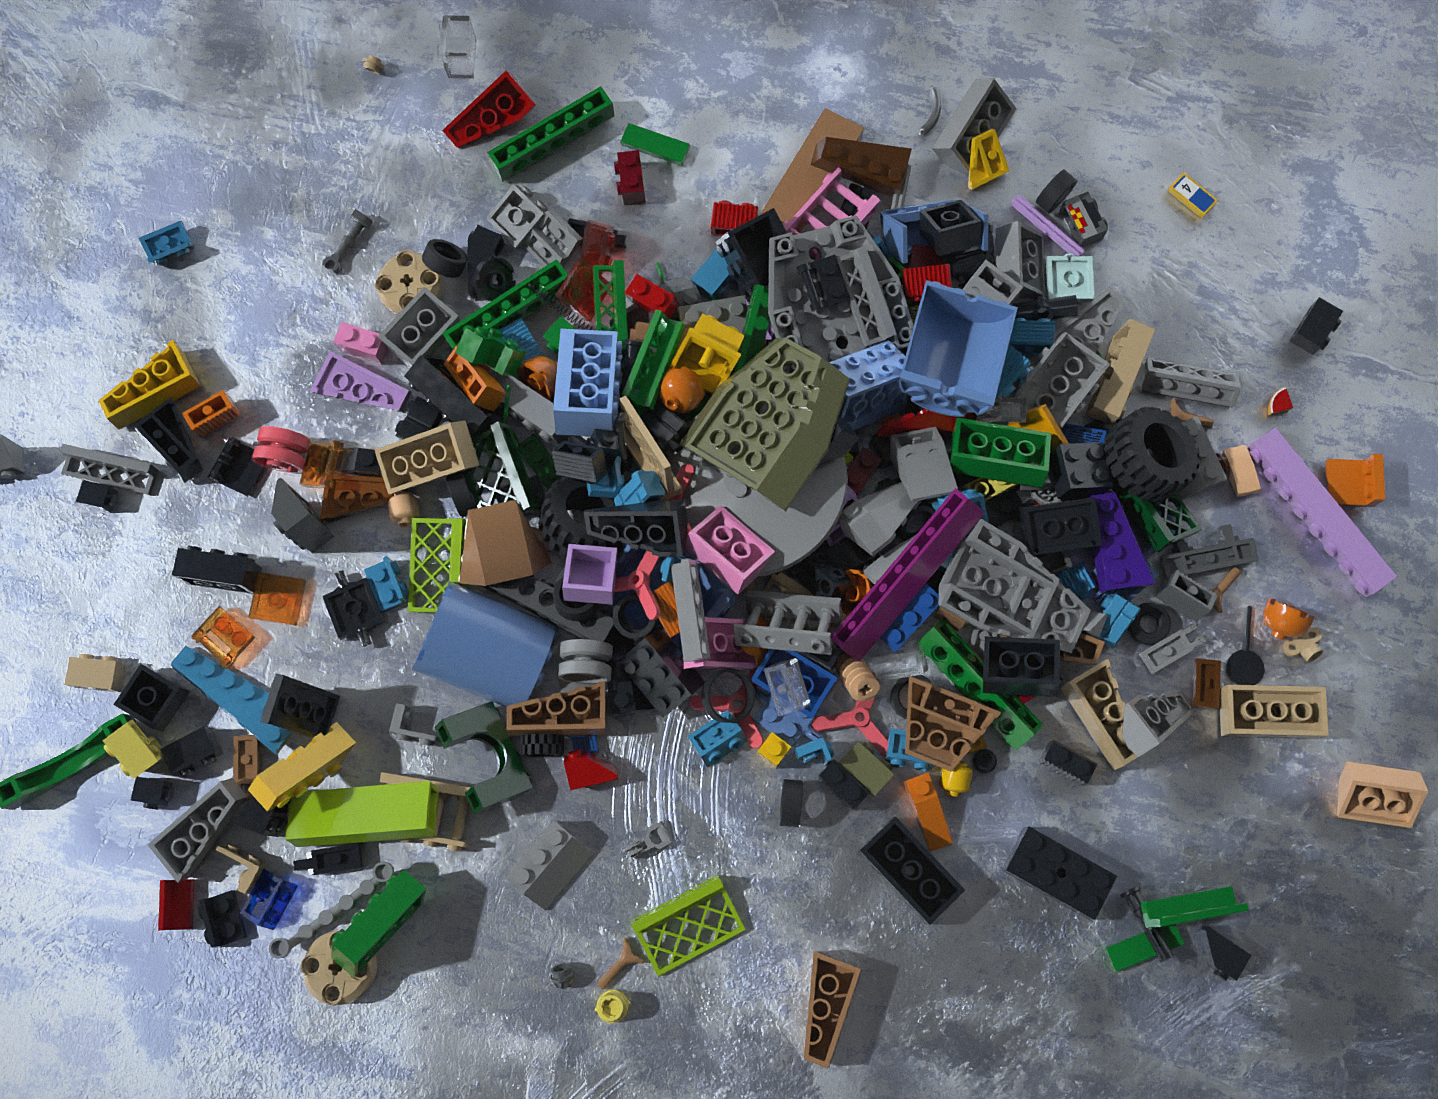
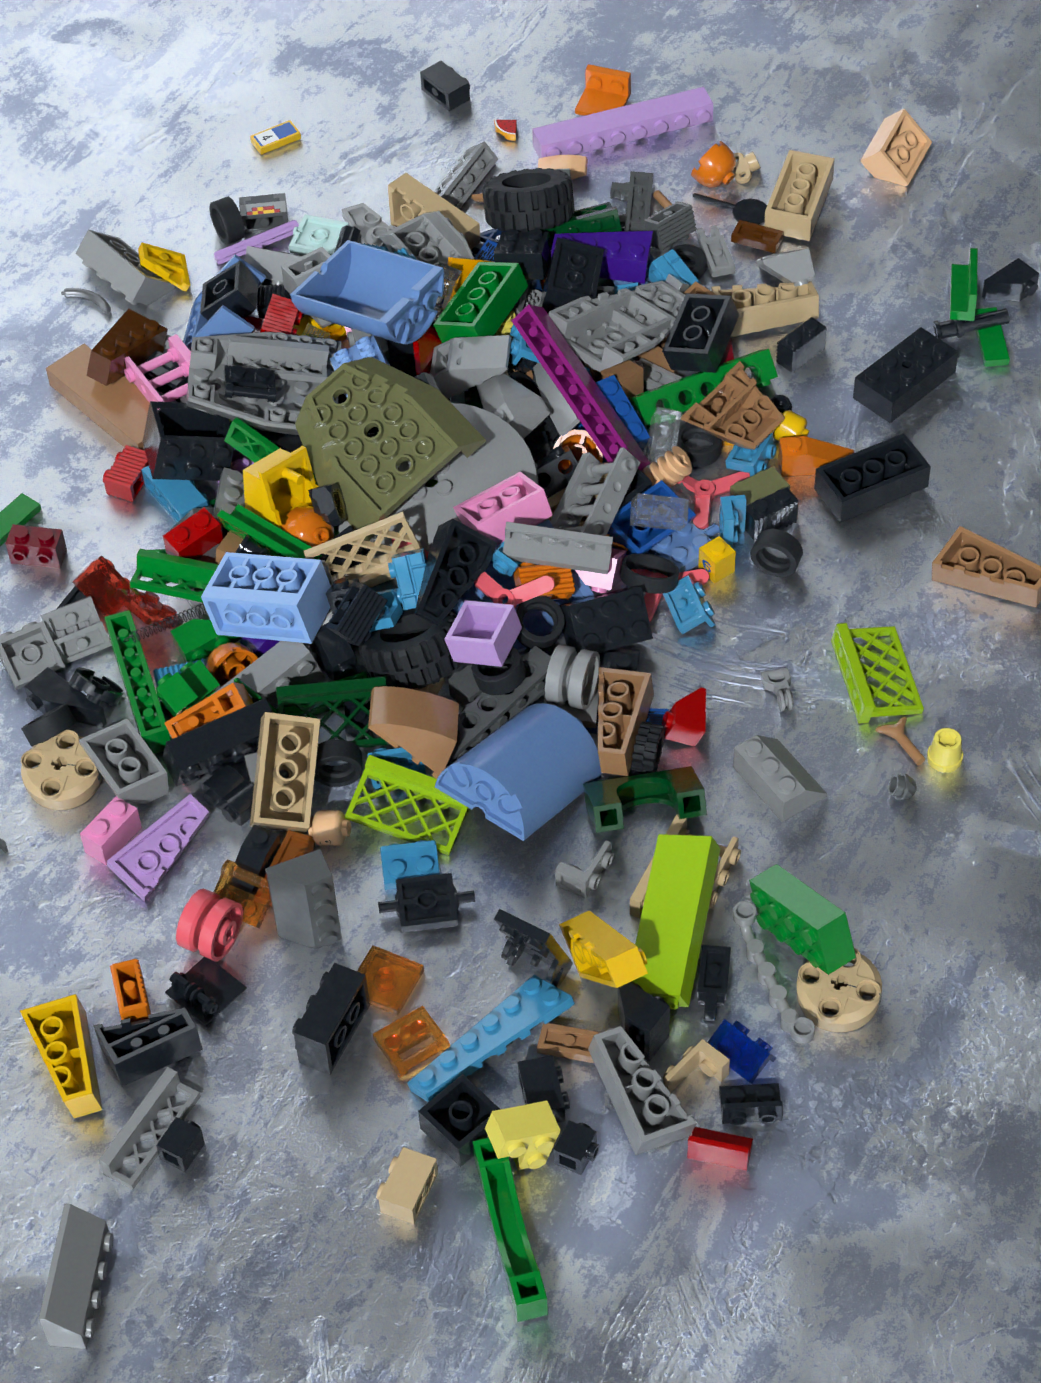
camera: 75 degrees left, 25 degrees down
none -> black rock [308,483,347,527]

